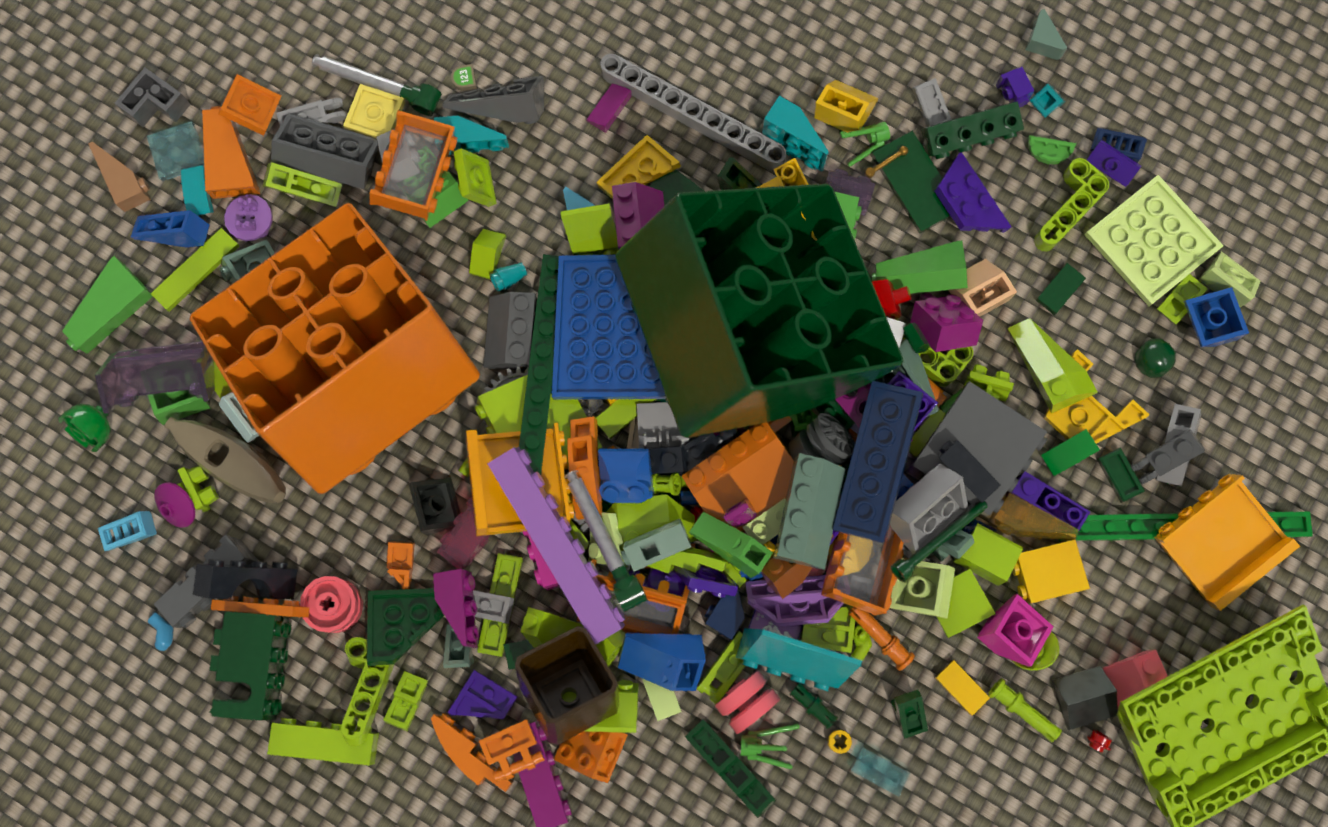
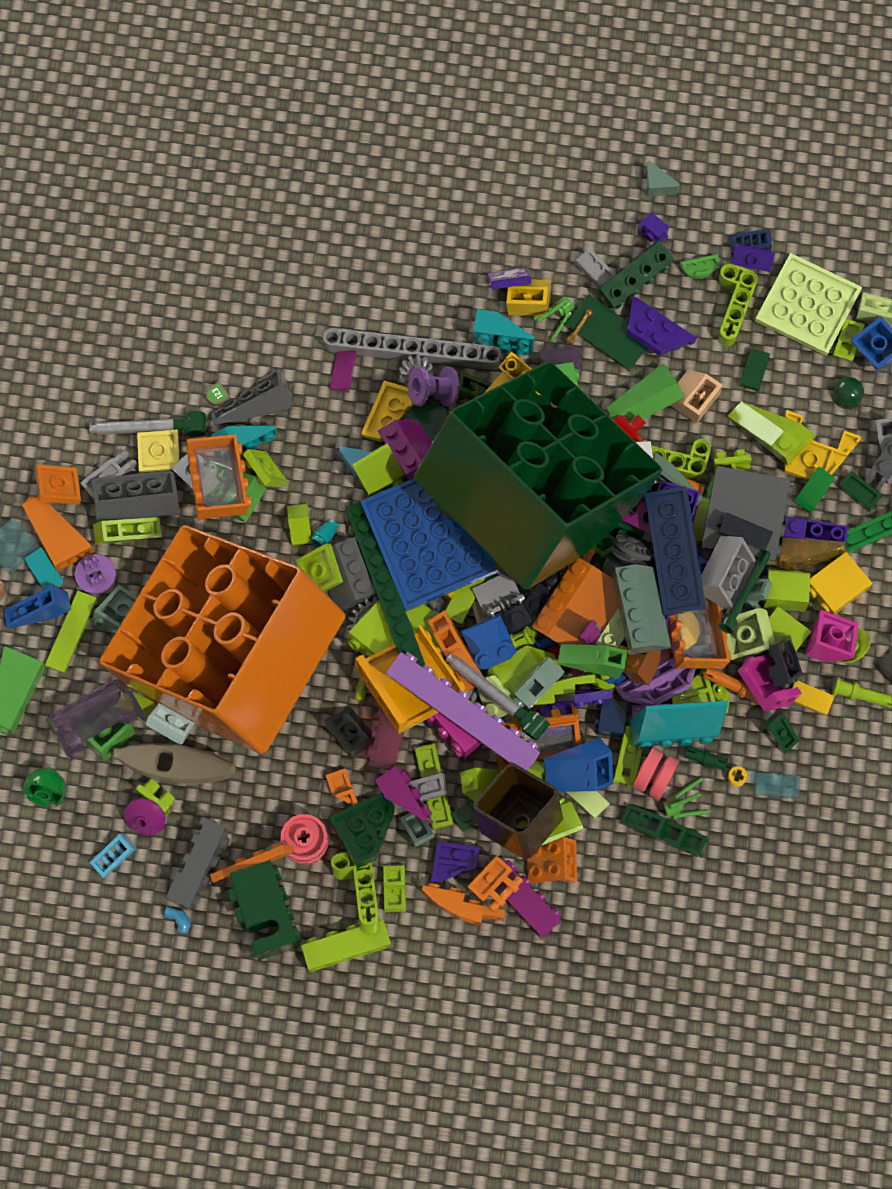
camera: 25 degrees left, 5 degrees down
black arch [193,559,298,599] -> none
dark green slope [903,323,930,354] -> none
magenta hinge [910,293,983,352] -> none
teal slope [1030,84,1066,118] -> none
none -> lime plate [296,544,343,592]
none -> light grey gear [399,354,434,387]
none -> medium lavender hose [408,366,460,407]
none -> tile [486,267,531,289]
none -> dark pink panel [737,654,802,711]
none -> black plate [768,635,803,690]

